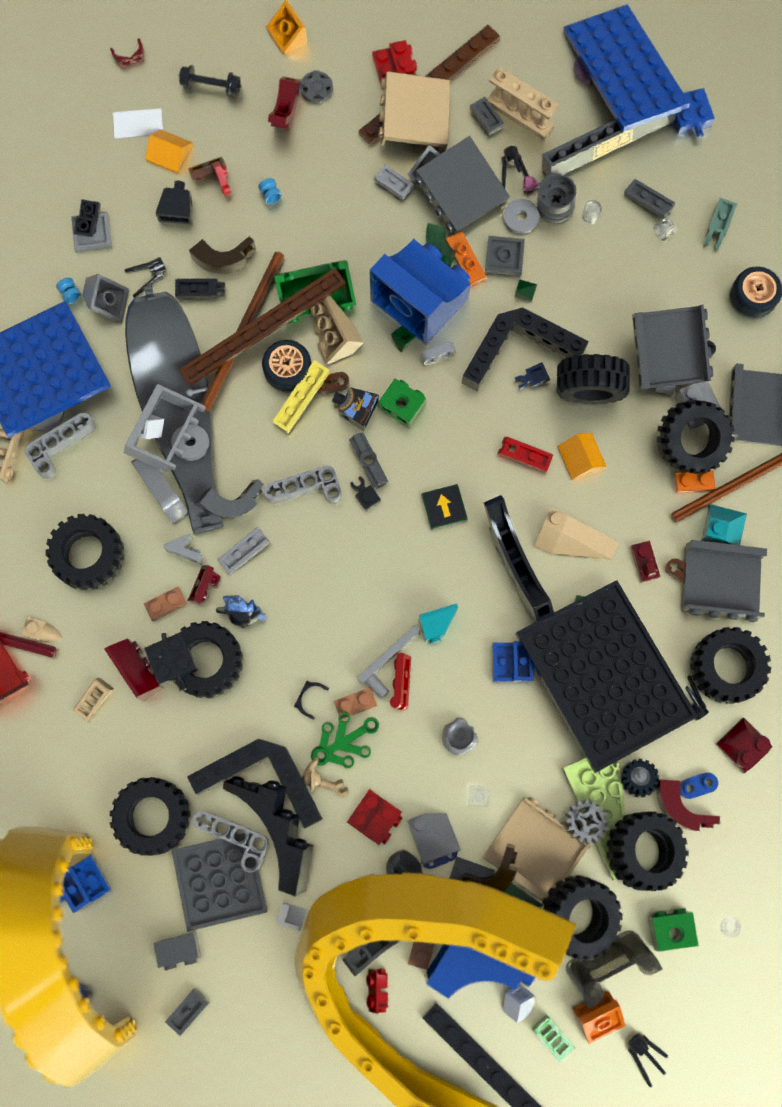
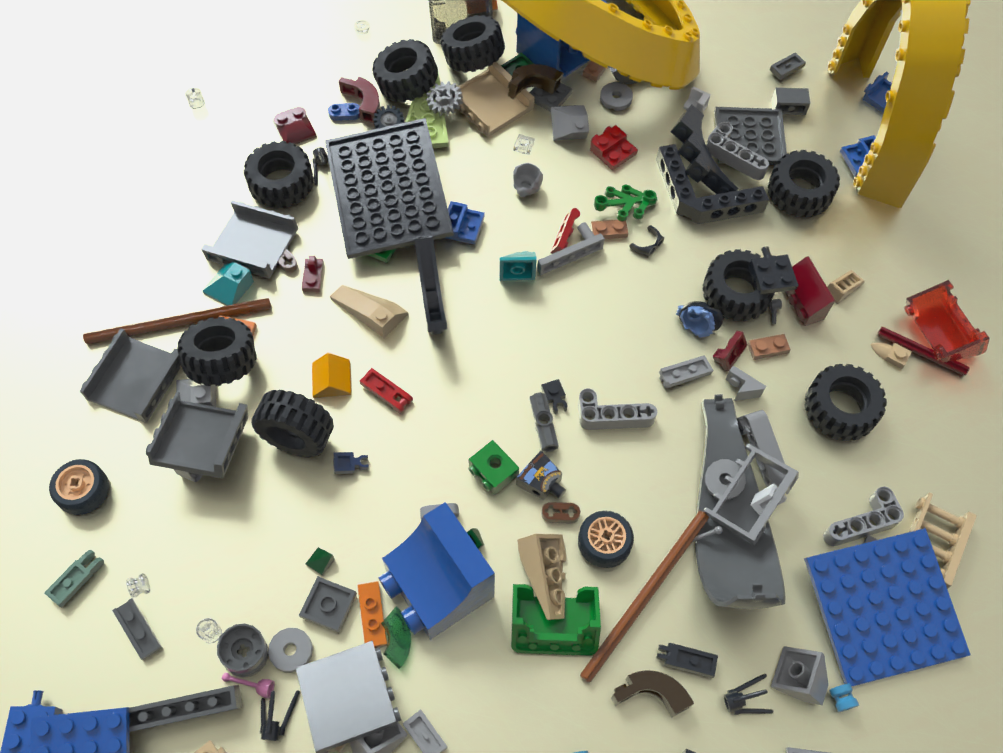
camera: 165 degrees left, 15 degrees down
reddish brown plate [179,268,346,386] -> none
dark grey arch [195,479,264,517] -> none
light yellow plate [272,360,331,433] -> none
tan piece [302,758,348,796] -> none
dark grey hair [386,850,423,874] -> none
black tile [421,484,468,530] -> none
black brick [461,308,589,392] -> none
green brick [649,908,699,952] -> none

